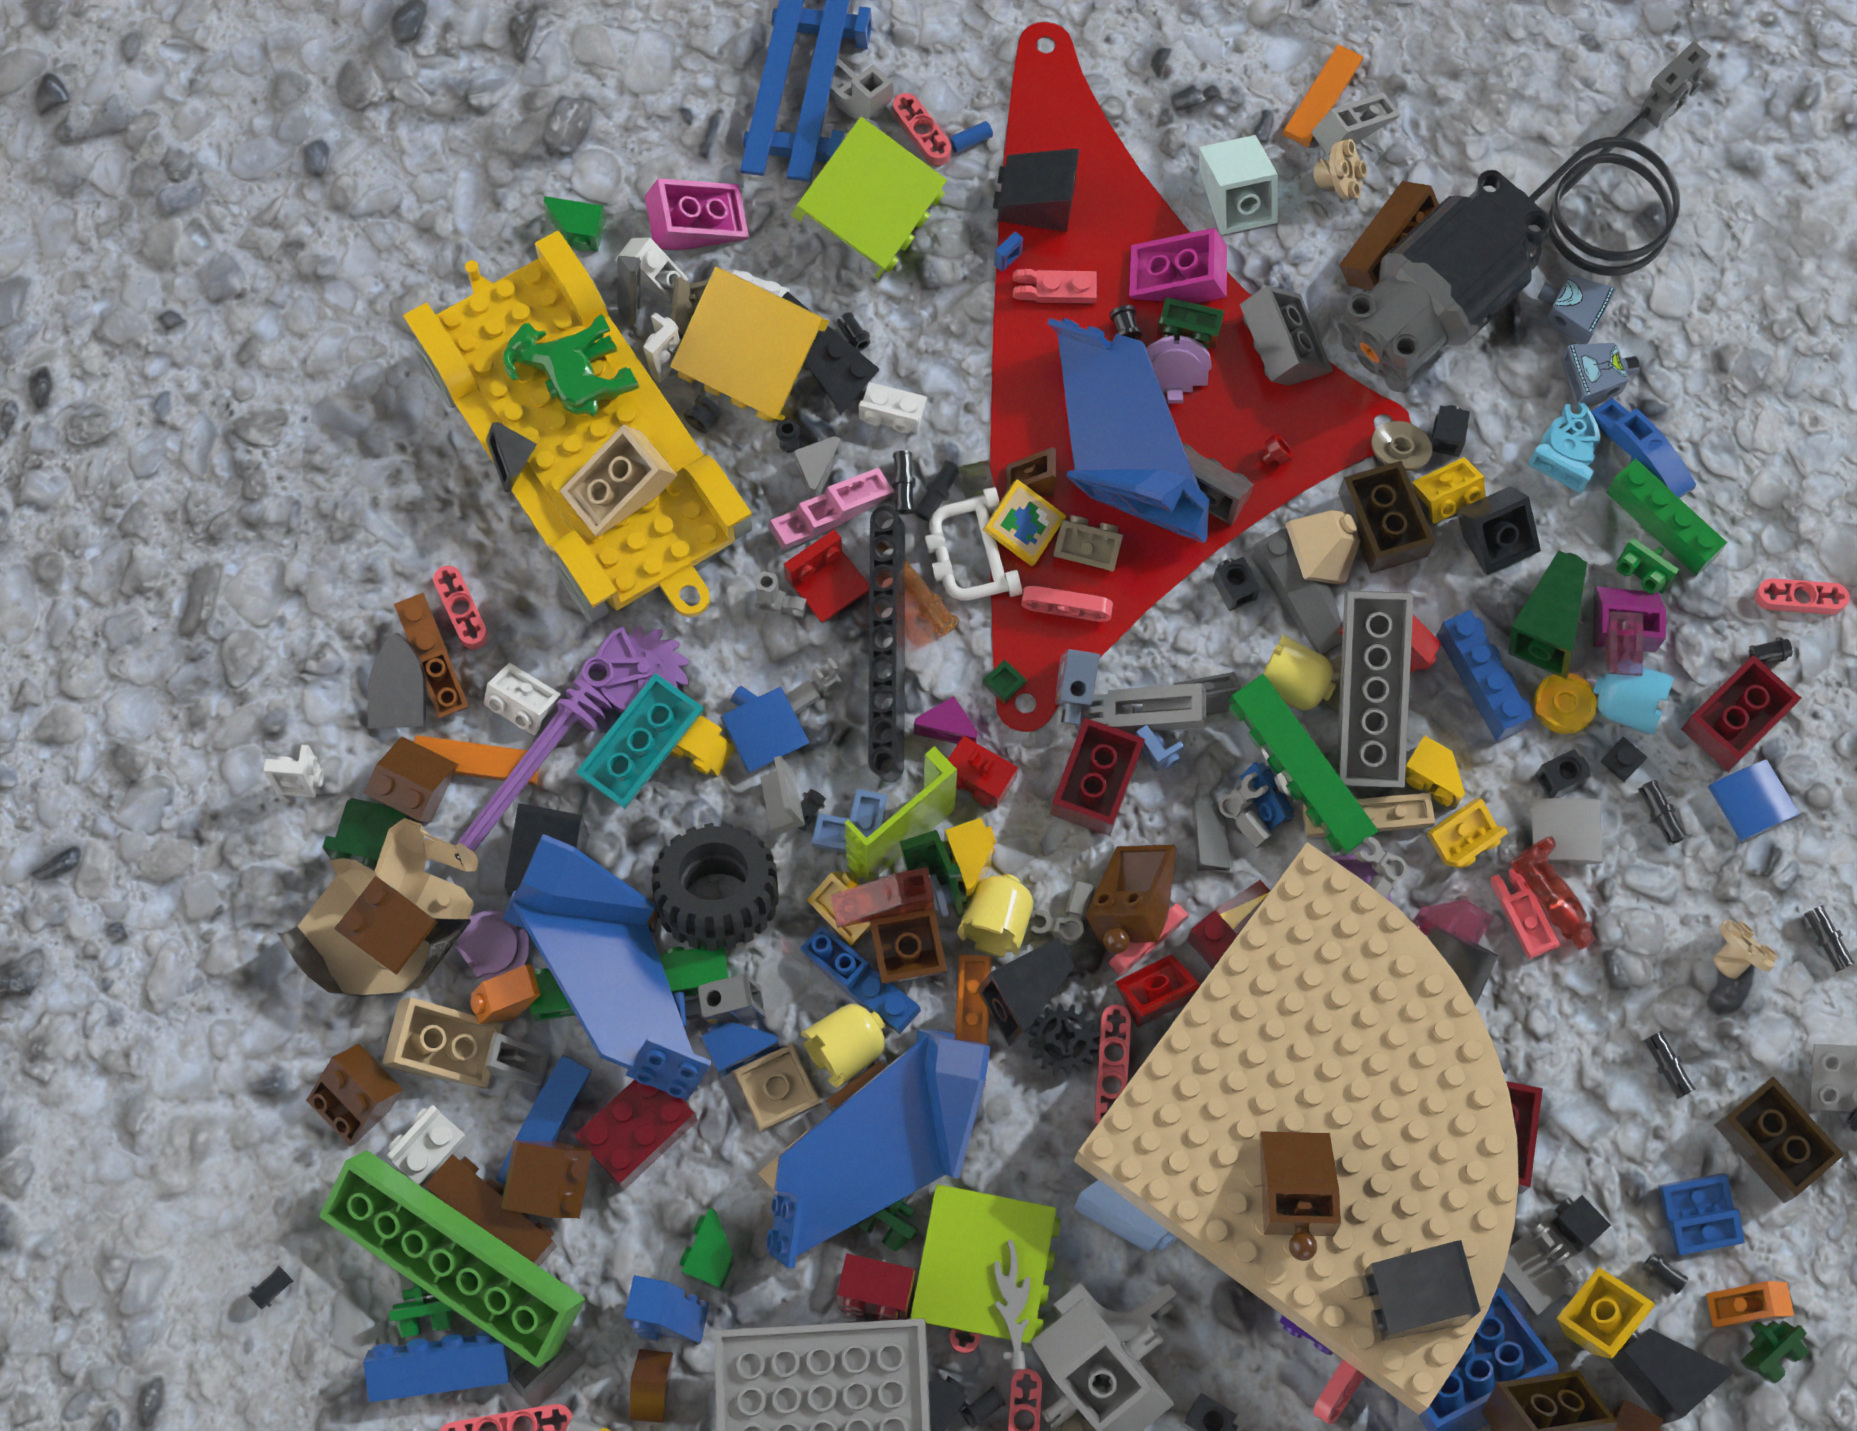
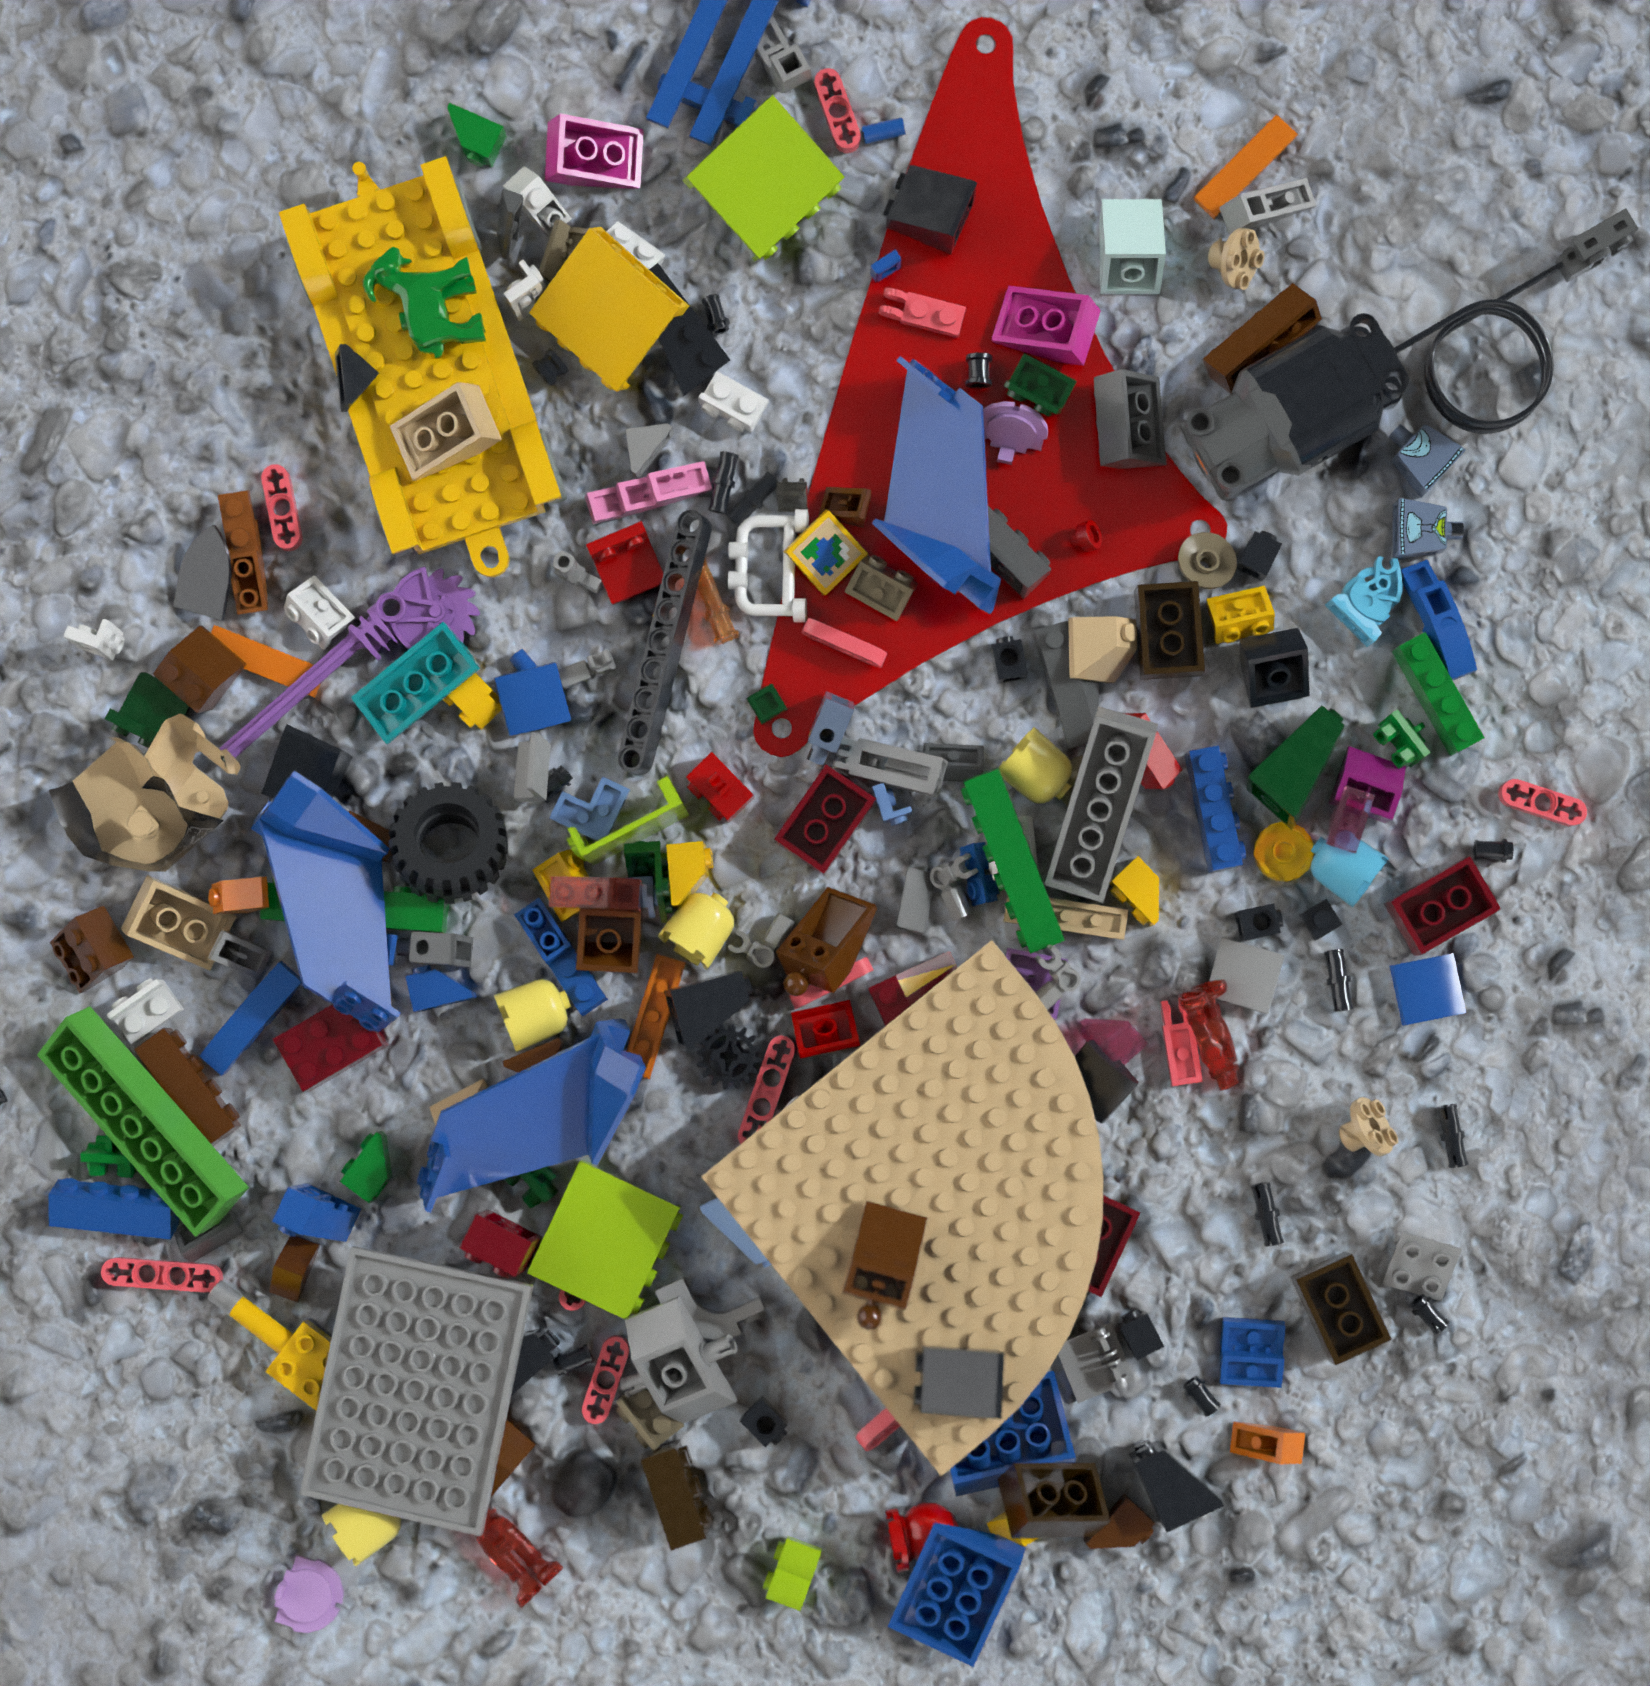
camera: 20 degrees right, 15 degrees up
reddish brown slope [334,876,438,975] -> none
lavender piece [456,910,530,981] -> none
reddish brown slope [501,1140,592,1219] -> none
tan tile [732,1043,821,1133] -> none
black pin [776,420,800,453] -> none
magenta slope [914,696,978,744] -> none
light grey piece [994,1240,1030,1370] -> none
yellow bracket [1426,798,1508,868] -> none
yellow slope [1556,1267,1655,1359] -> none
dark green hips [1740,1320,1809,1384] -> none

